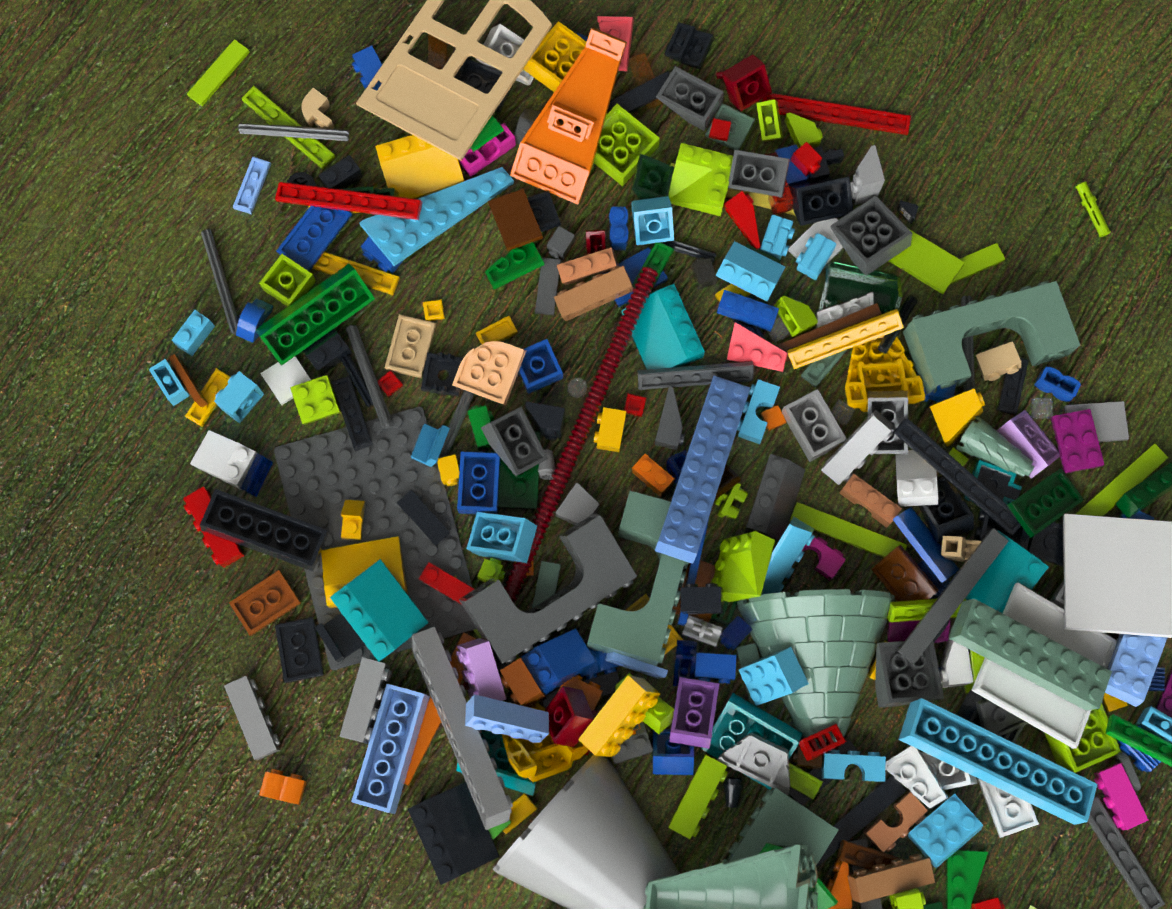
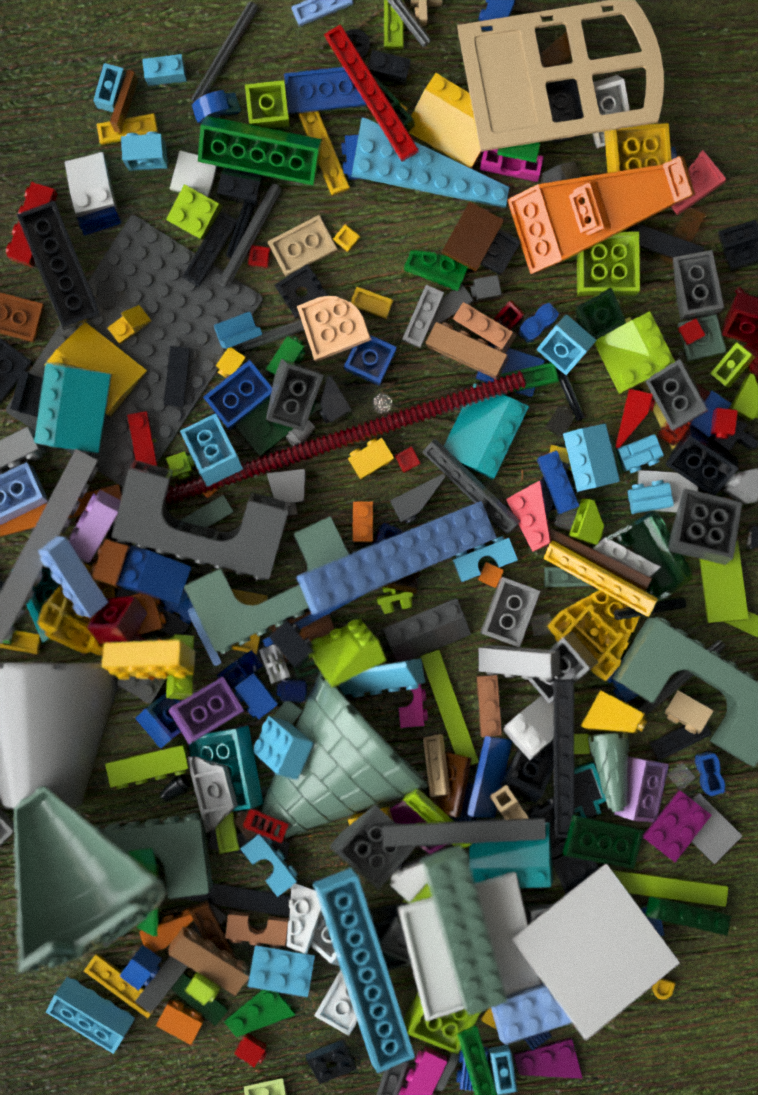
camera: 50 degrees right, 10 degrees up
none -> black piece [305,1040,357,1084]
none -> light grey plate [402,285,444,348]
none -> tan tile [423,734,450,797]

